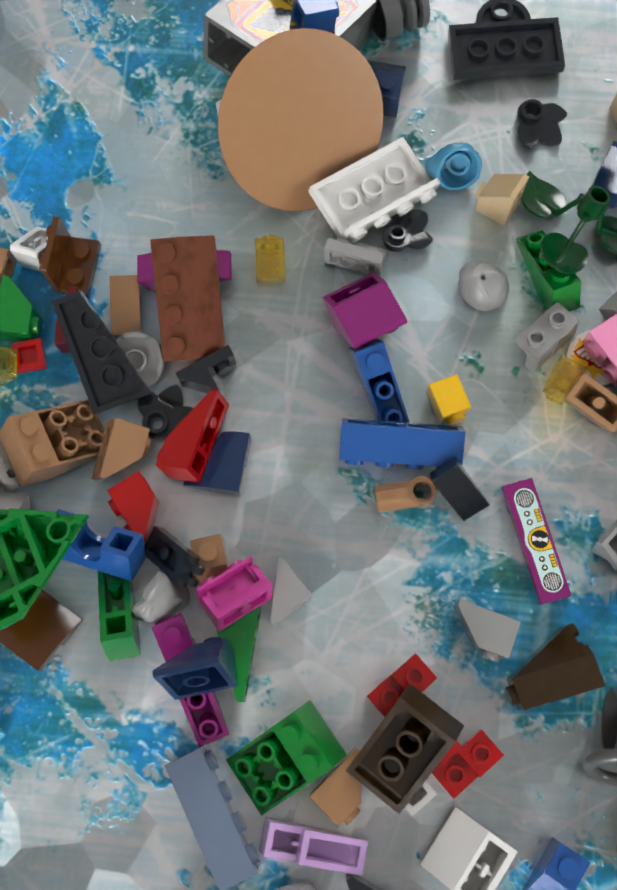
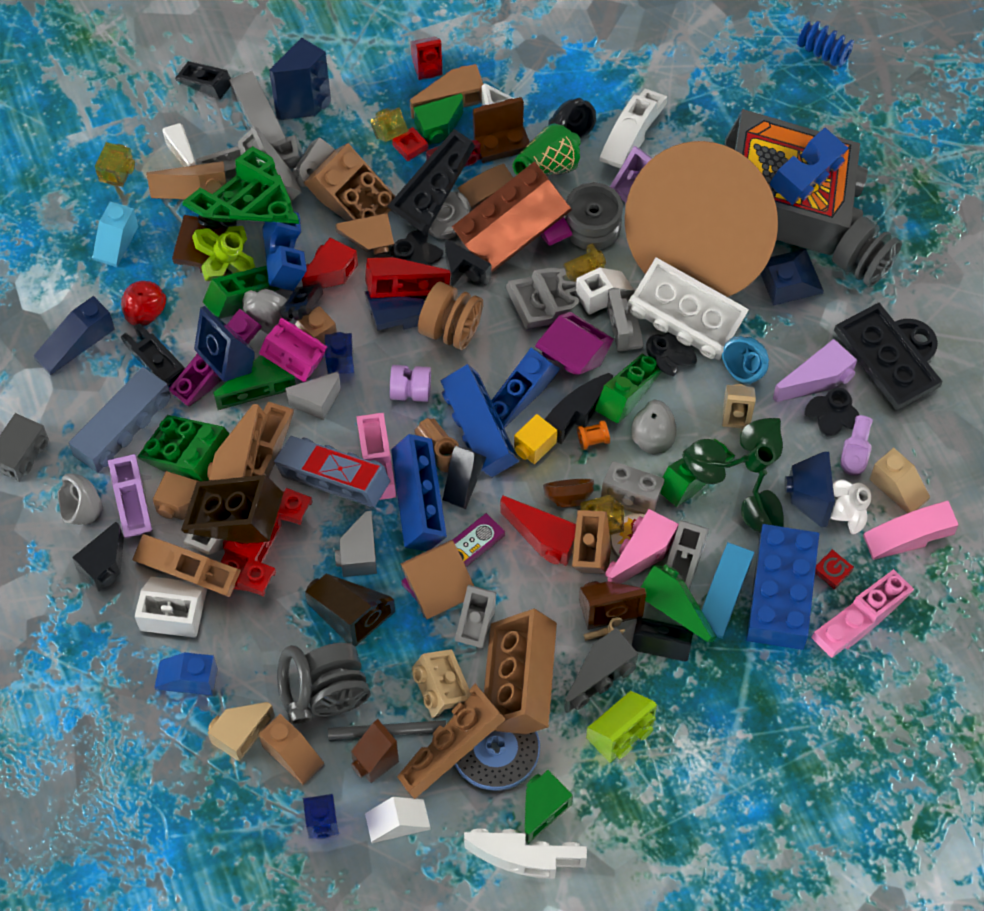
camera: 60 degrees right, 15 degrees down
none -> dark blue slope [34,296,115,375]
none -> red hair [121,281,166,326]
none -> black hinge [121,323,185,386]
none -> medium nougat slope [132,534,241,597]
none -> lime plant [192,226,256,281]
none -> medium nougat slope [207,404,266,481]
none -> medium nougat slope [252,402,294,477]
none -> sand blue brick [274,436,391,508]
none -> clear blue brick [325,332,354,374]
none -> bright pink slope [356,413,396,500]
none -> lavender wheel [390,365,431,402]
none -> blue brick [391,434,447,551]
none -> medium nougat slope [401,540,474,620]
none -> medium nougat wheel [418,282,483,351]
none -> red slope [500,495,576,566]
none -> light grey plate [506,268,580,329]
none -> green cone [513,123,581,176]
none -> reddish brown piece [543,479,594,507]
none -> black slope [544,373,613,444]
none -> black hair [548,98,596,139]
none -> dark grey wheel [565,182,623,251]
none -> white slope [576,267,635,315]
none -> orange bush [577,420,610,450]
none -> green slope [595,353,662,424]
none -> white slope [599,89,667,168]
none -> lavender slope [610,146,652,203]
none -> lavender slope [773,339,857,402]
none -> lavender arm [841,415,873,475]

